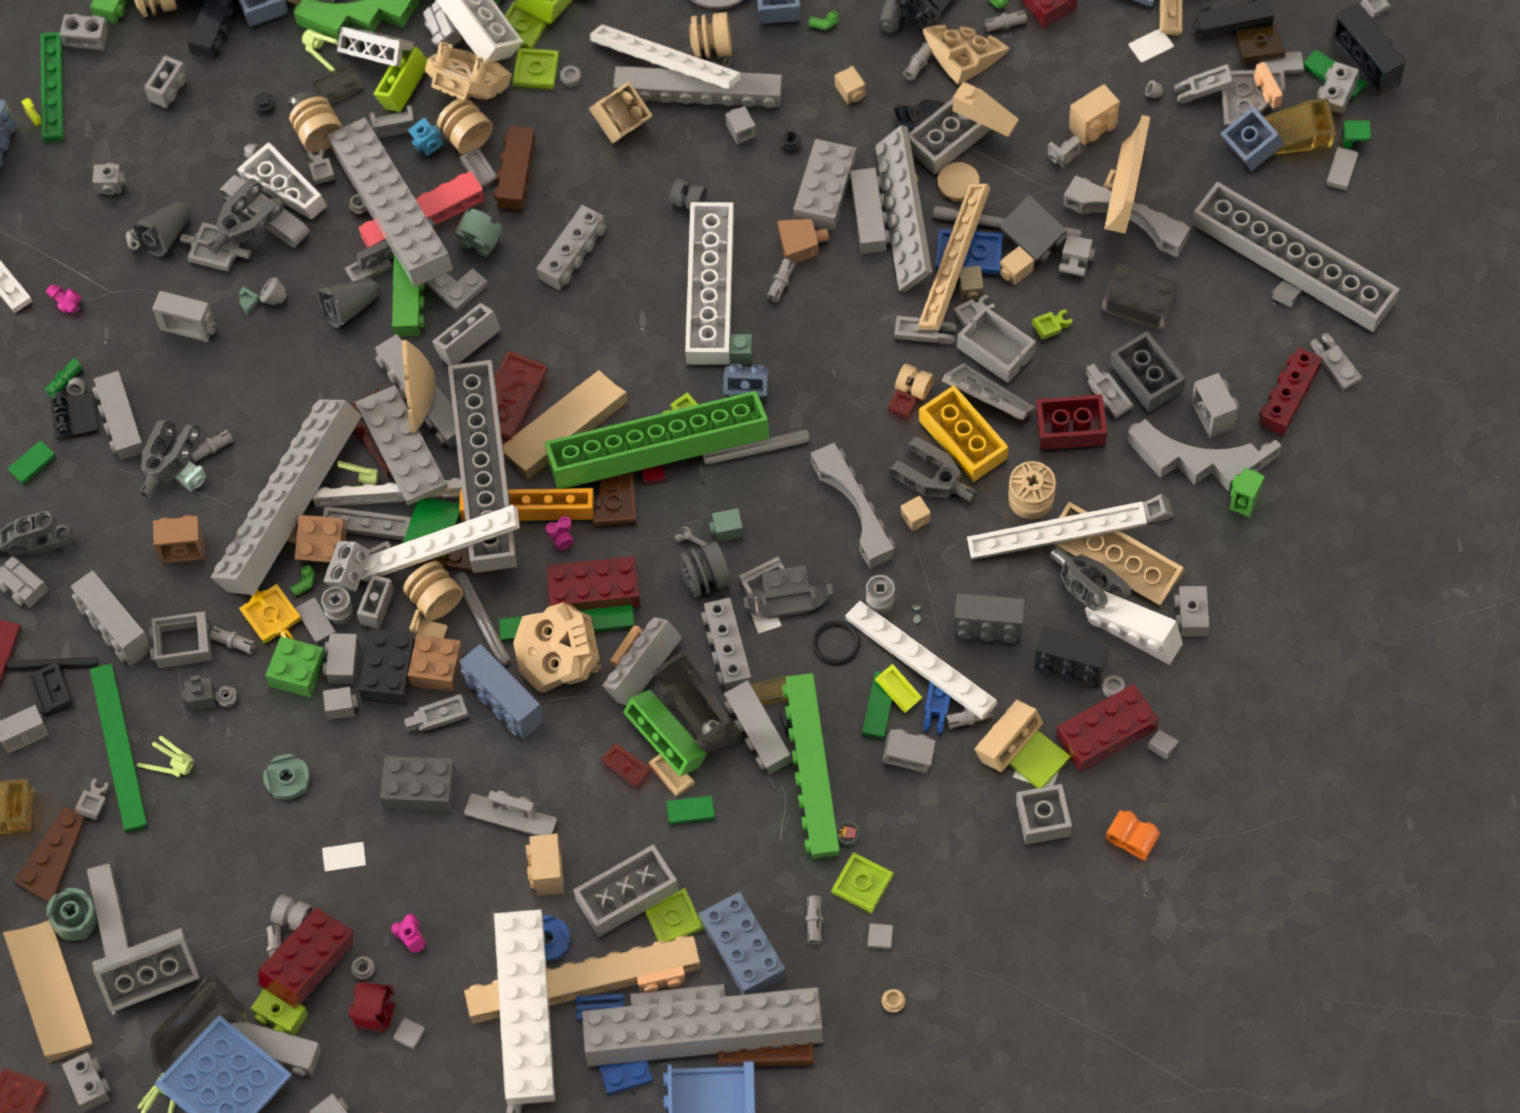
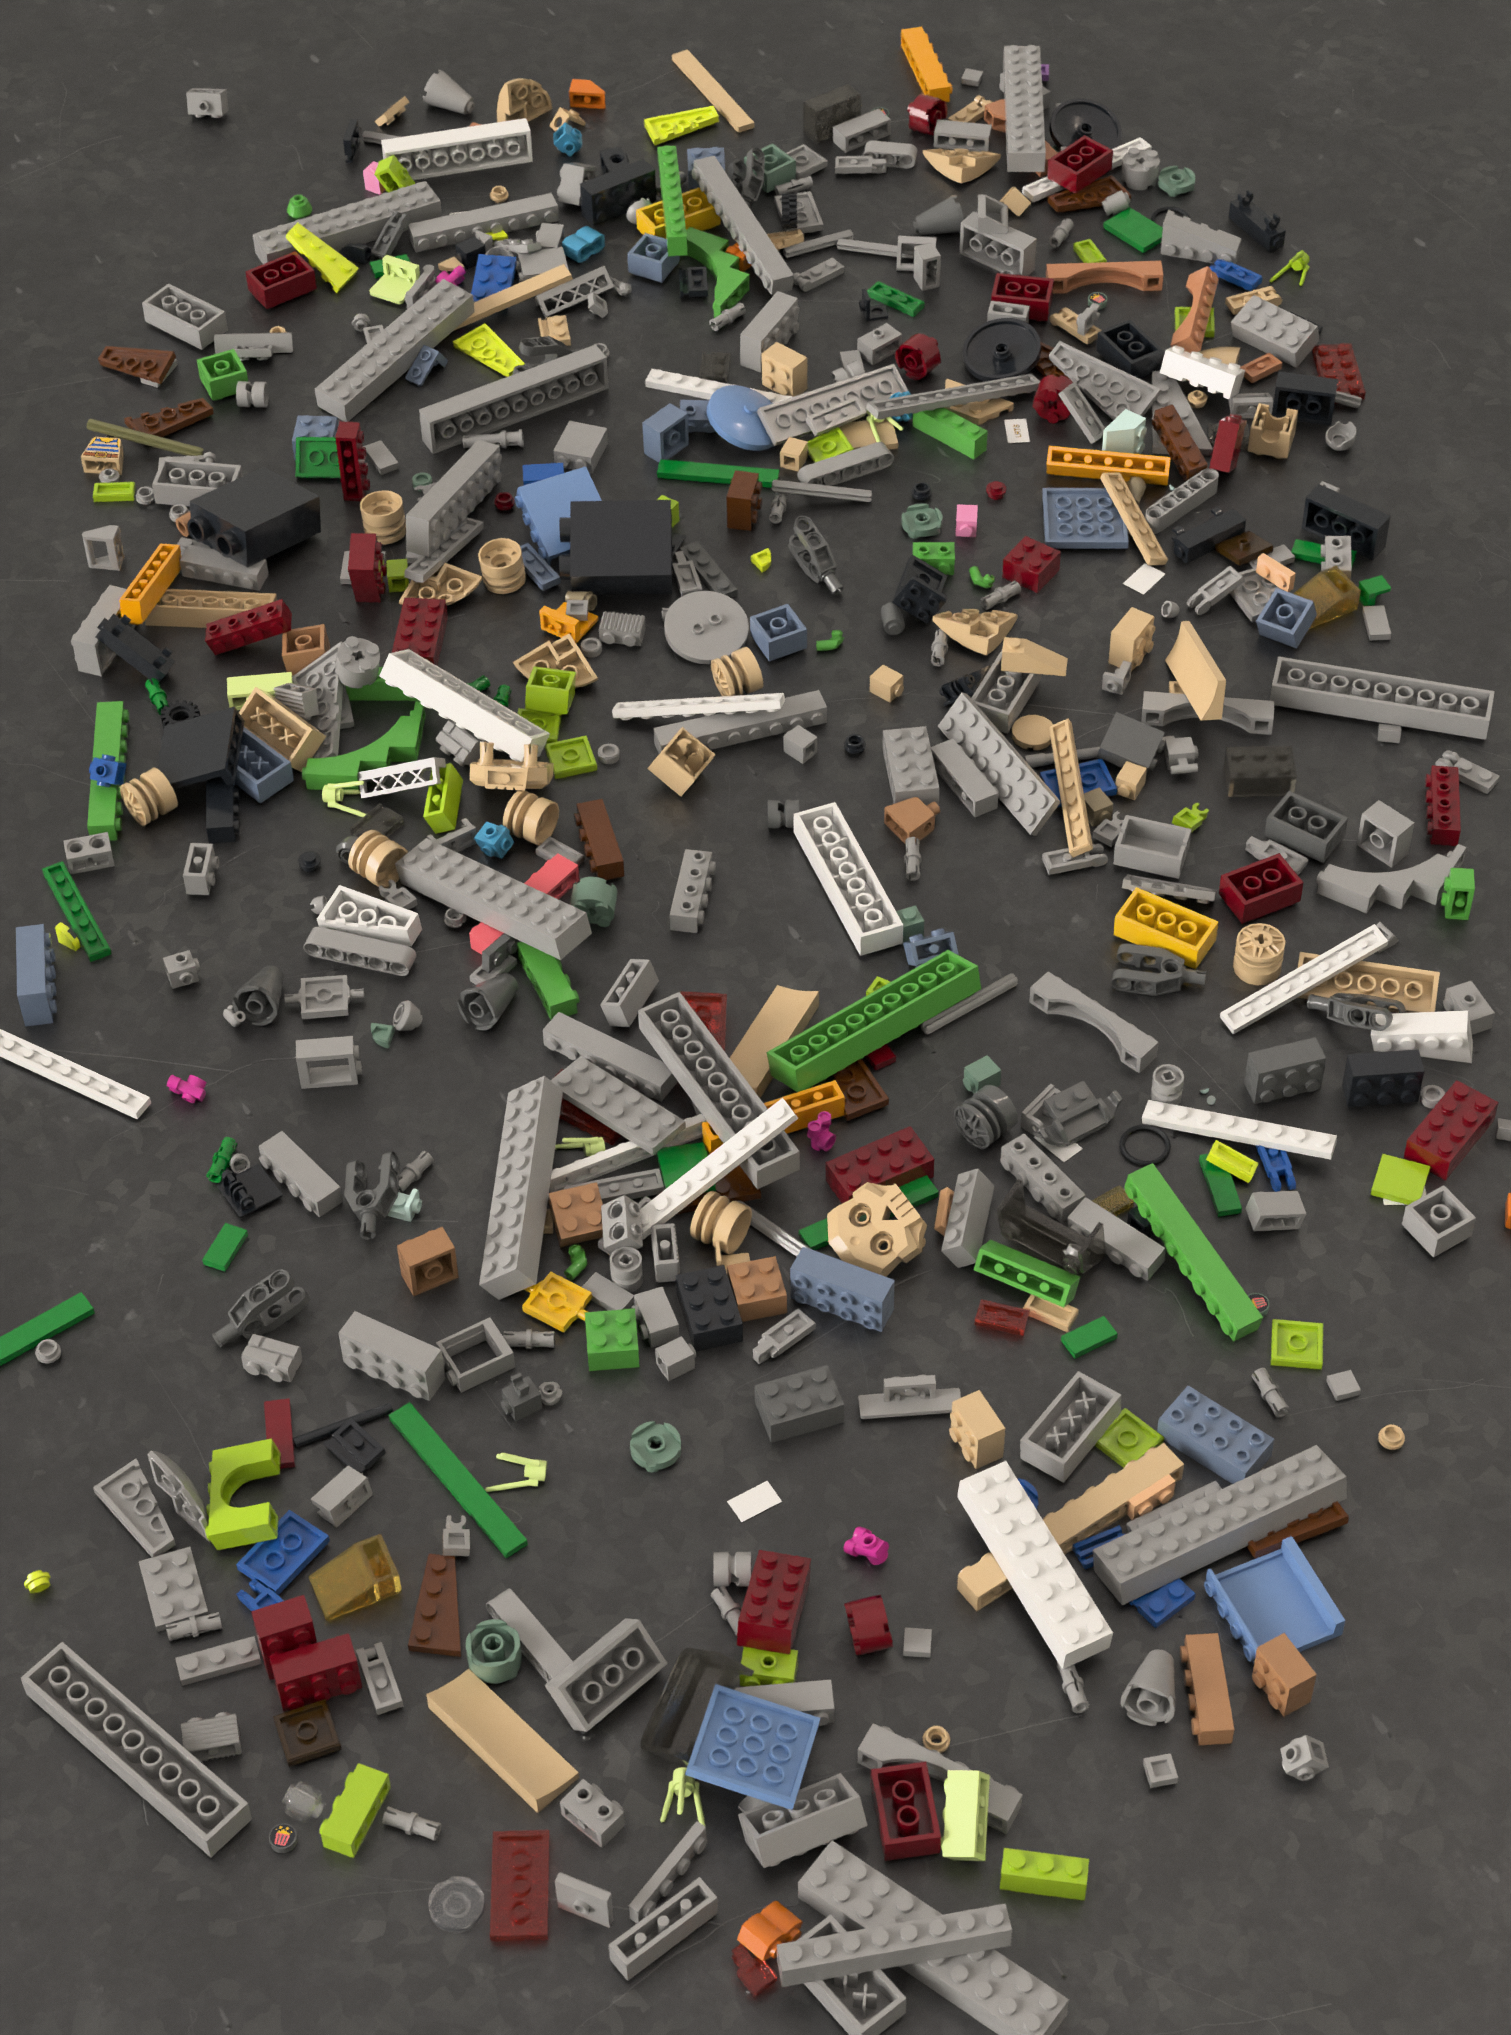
camera: 25 degrees left, 15 degrees down
dark grey piece [206,178,285,255] -> none
light grey plate [351,957,375,980] -> none
tan brick [402,340,436,433] -> none
light grey plate [427,268,488,312] -> none
light grey hand [675,526,707,546] -> none
clear red plate [888,389,917,419] -> none
tan wheel [895,363,934,401] -> none
tan piece [901,496,931,532] -> none
light grey pin [946,708,994,729] -> none
tan brick [975,700,1043,772] -> none

